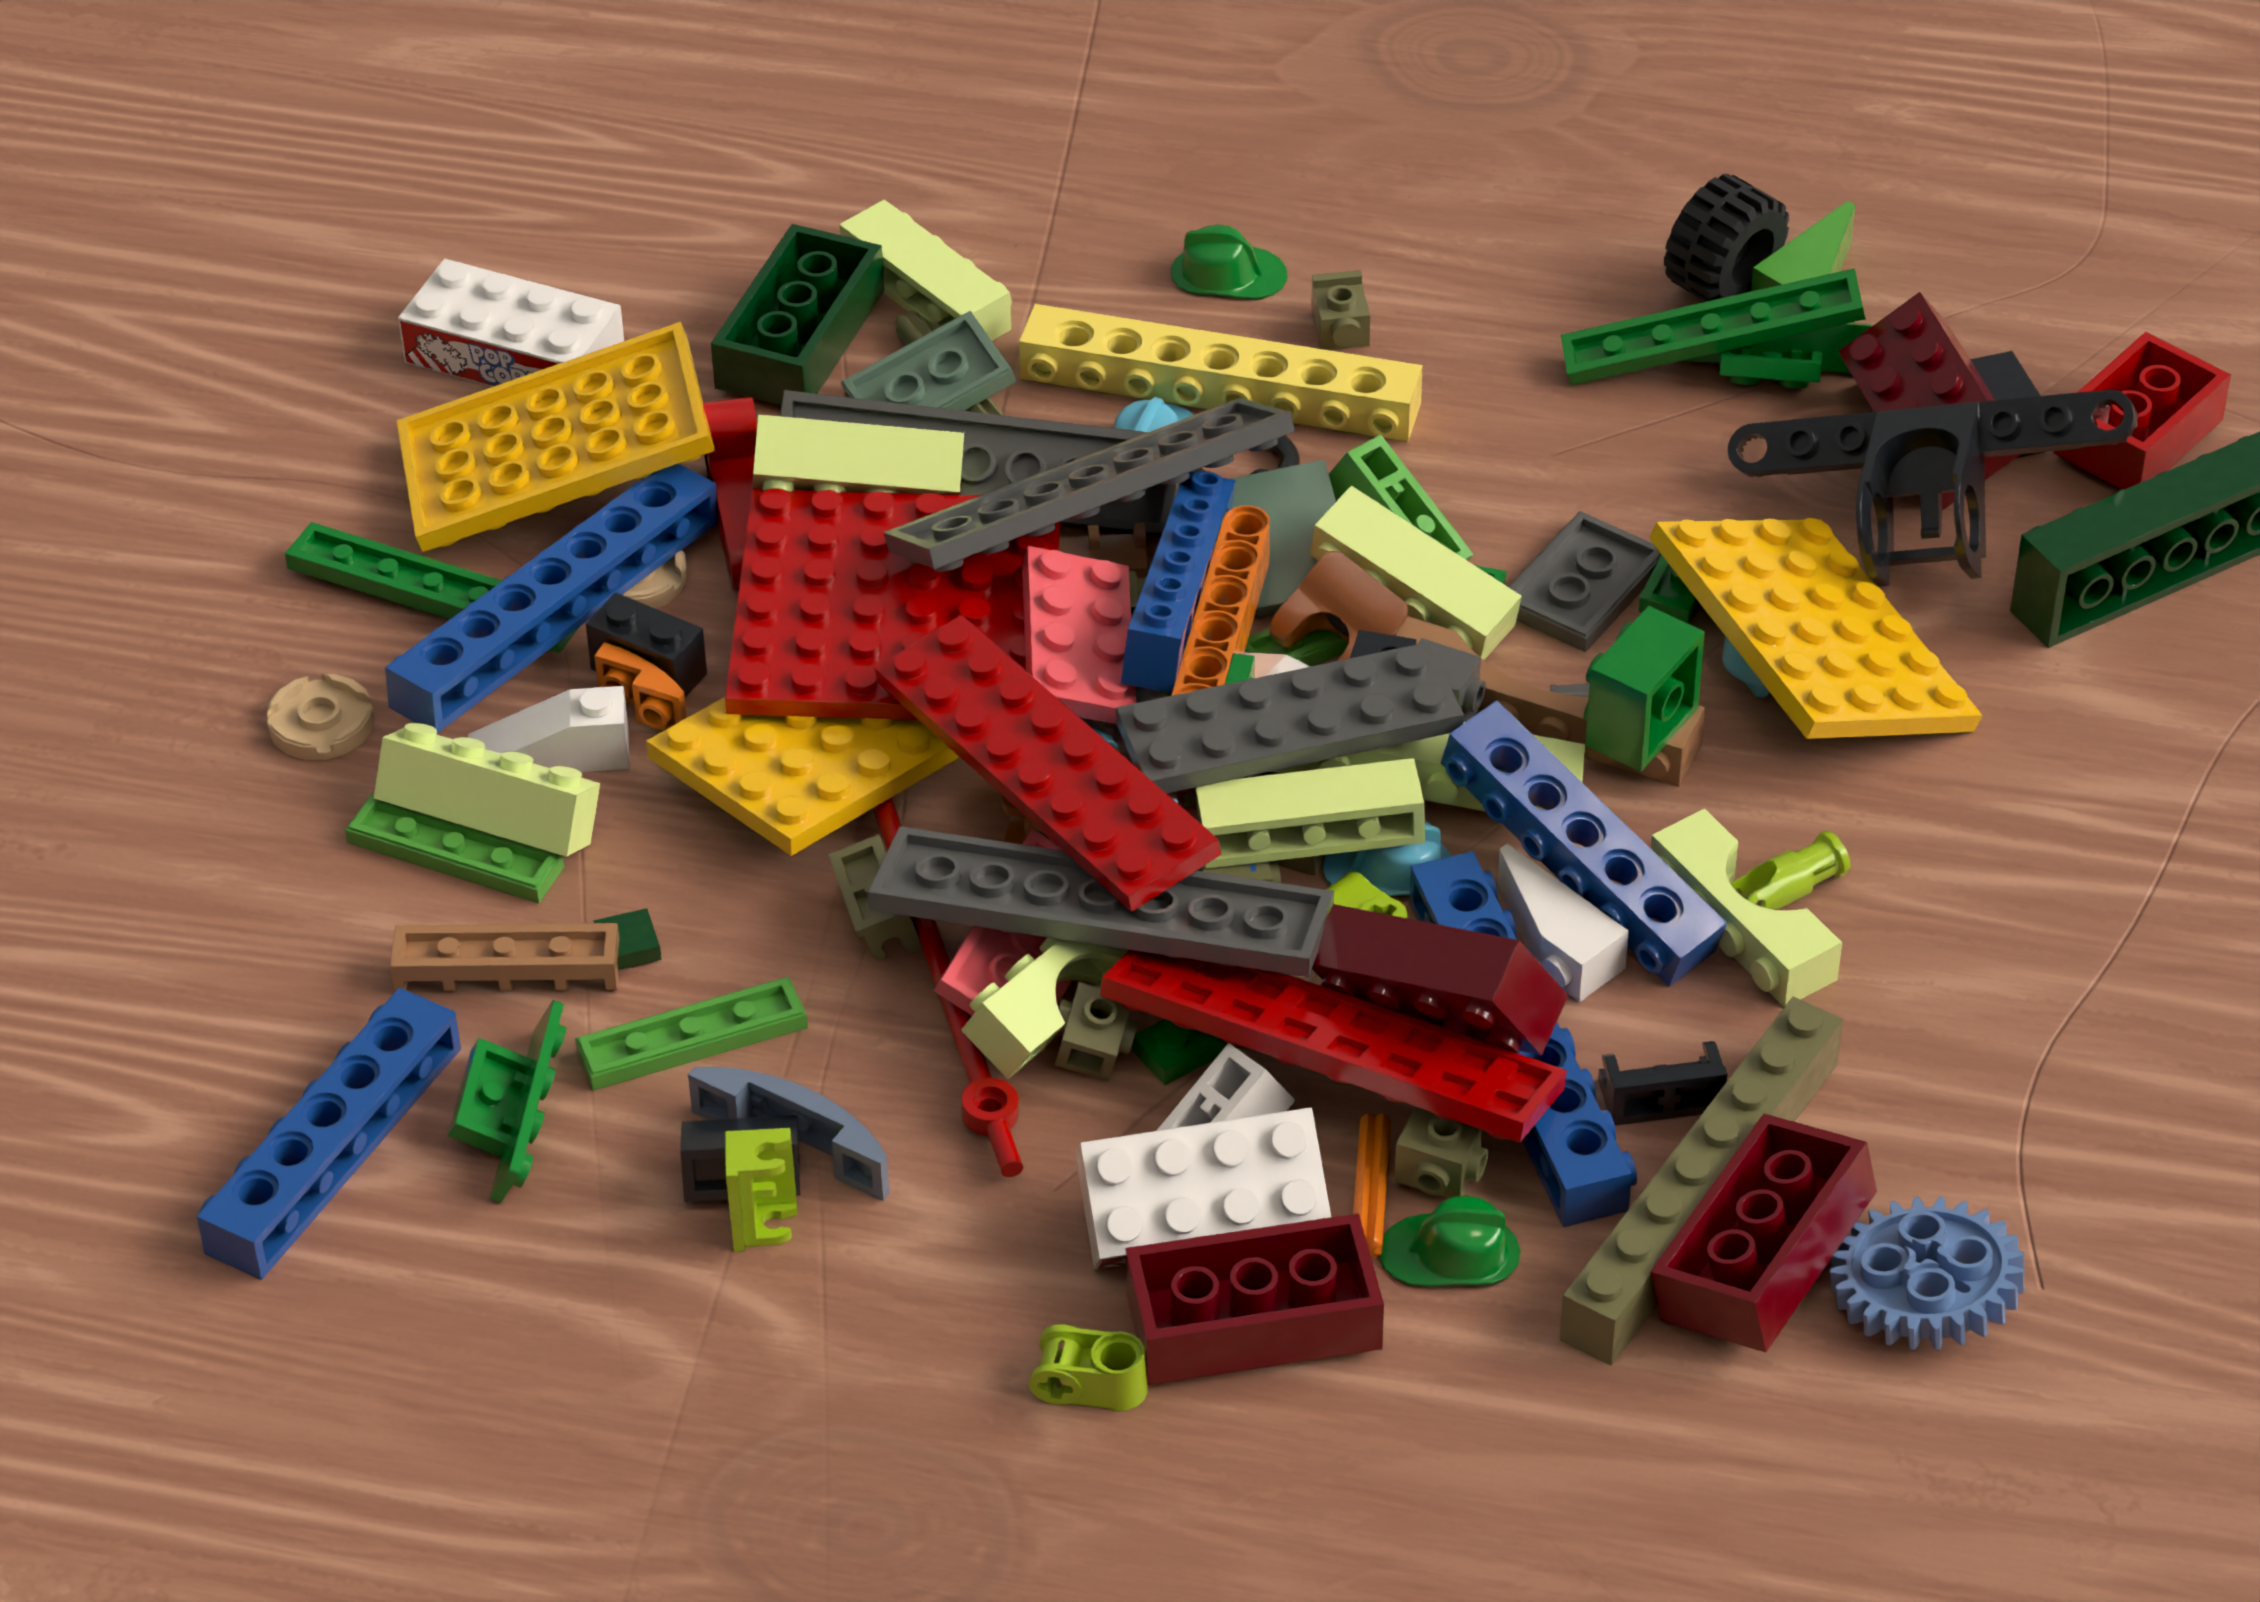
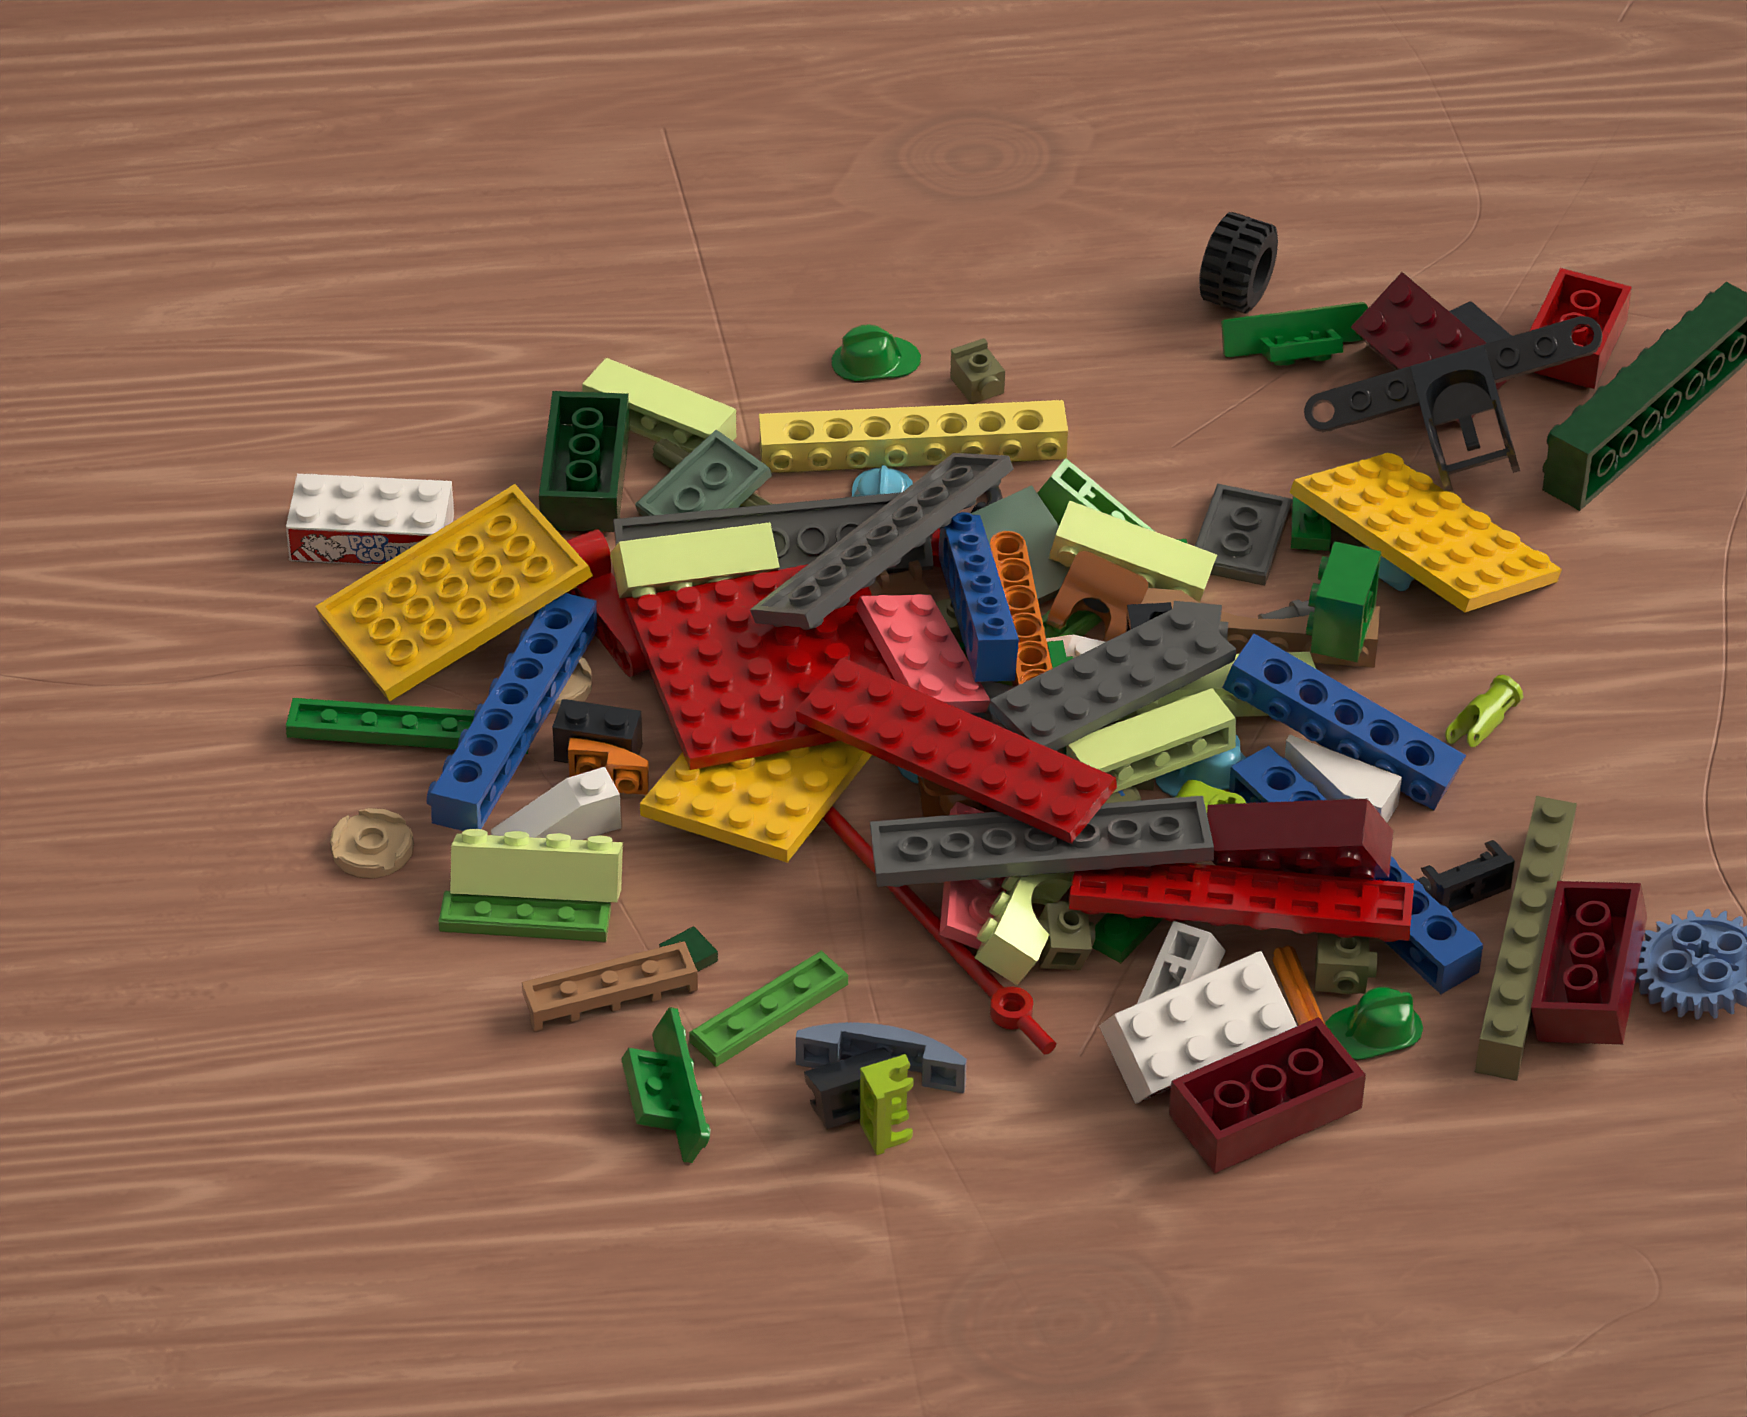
camera: 20 degrees left, 0 degrees up
blue brick [196,987,461,1280] -> none
olive hinge [828,834,922,961] -> none
lime piece [1028,1324,1148,1411] -> none
green plate [1561,268,1866,385] -> none
yellowish green arch [1651,808,1842,1007] -> none
bright green slope [1751,201,1856,291] -> none

